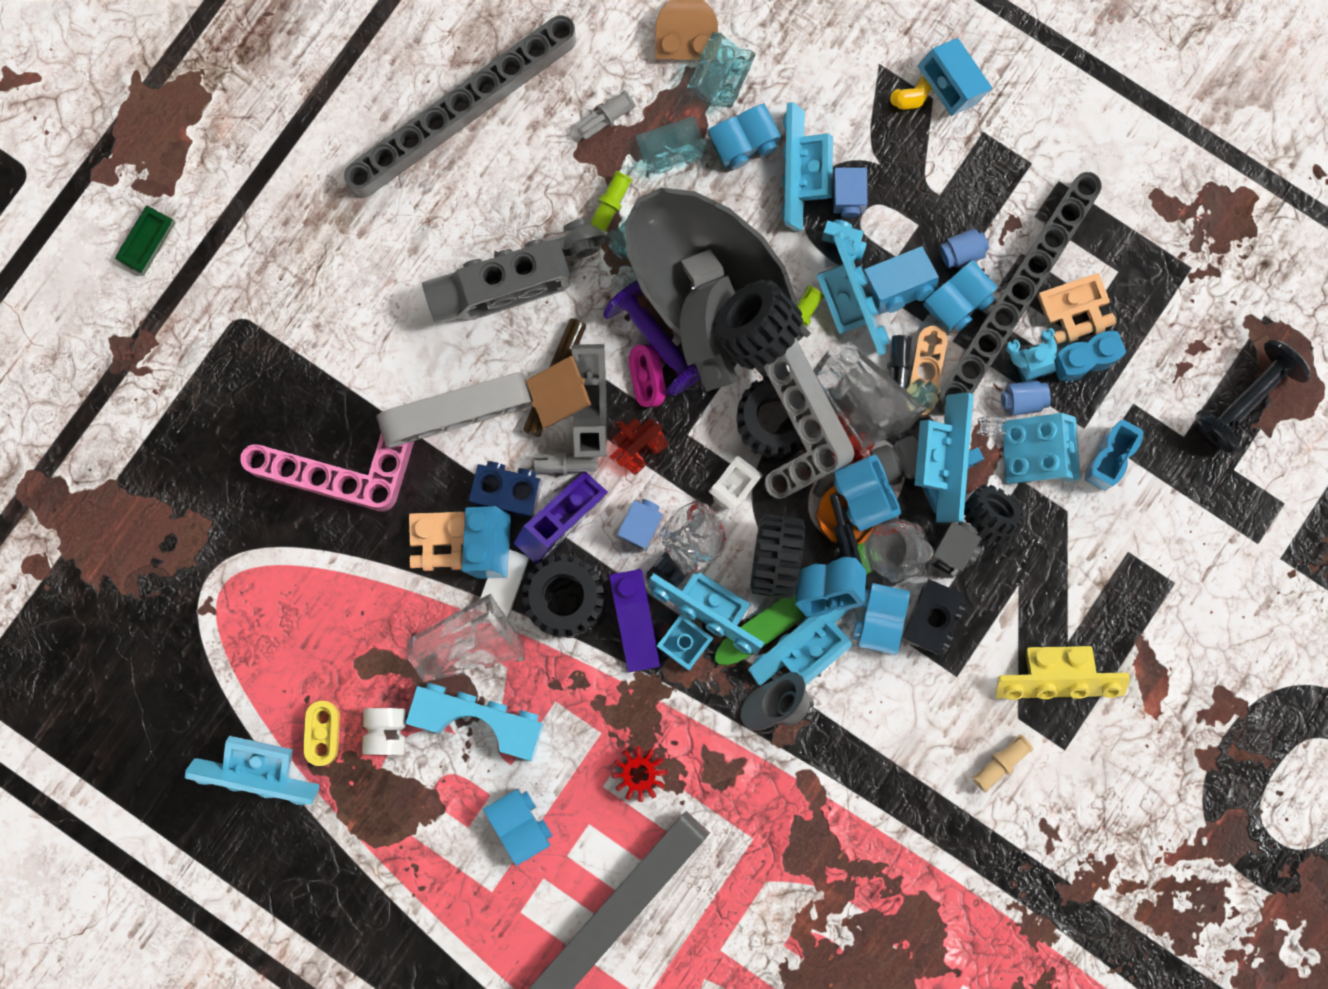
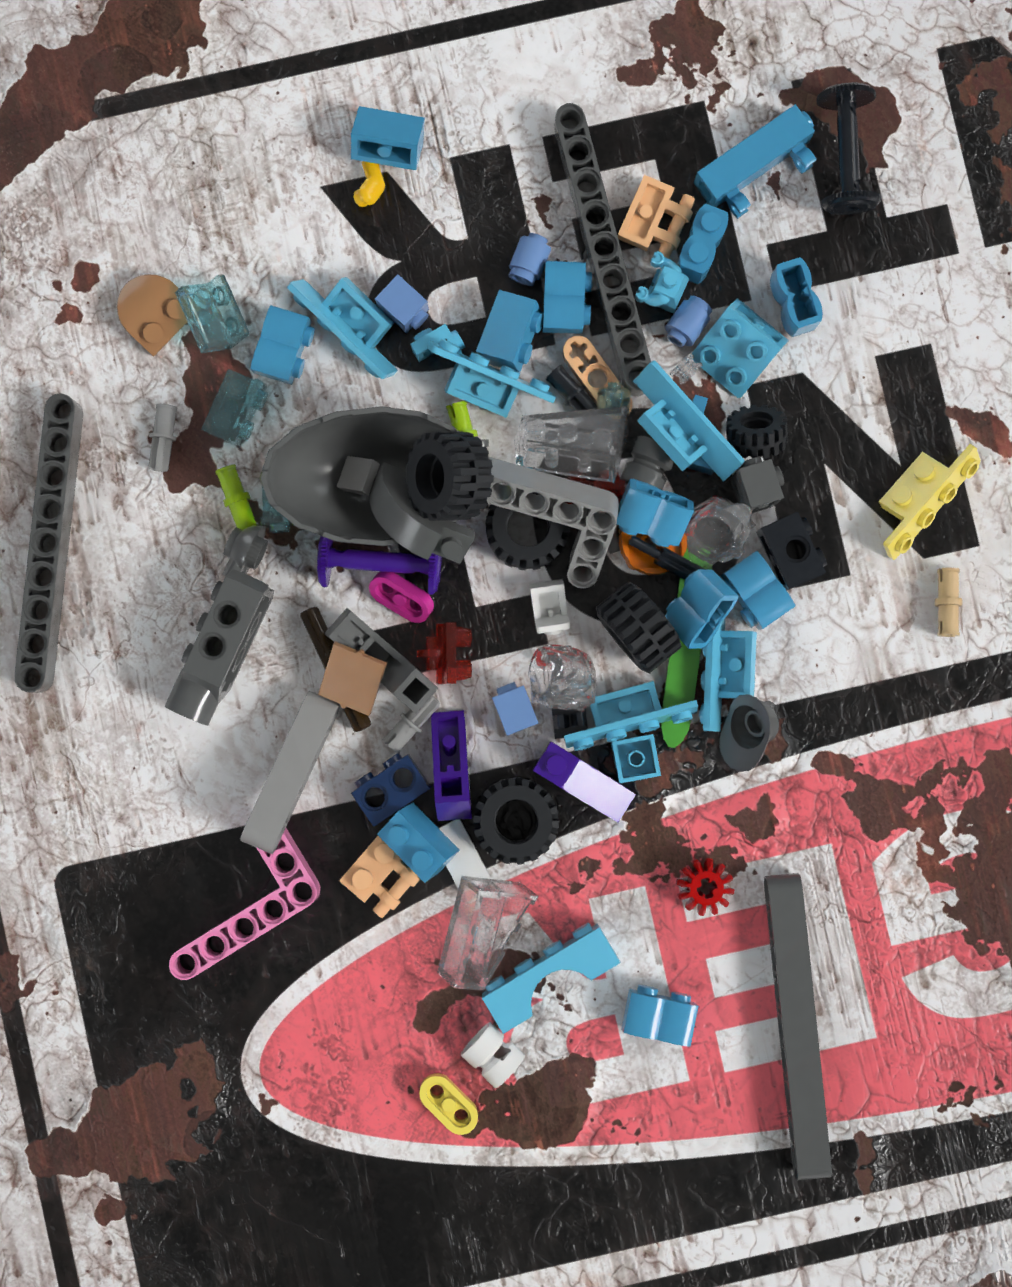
camera: 50 degrees left, 5 degrees up
medium azure bracket [185,736,320,805] -> none
none -> dark azure brick [694,104,817,219]

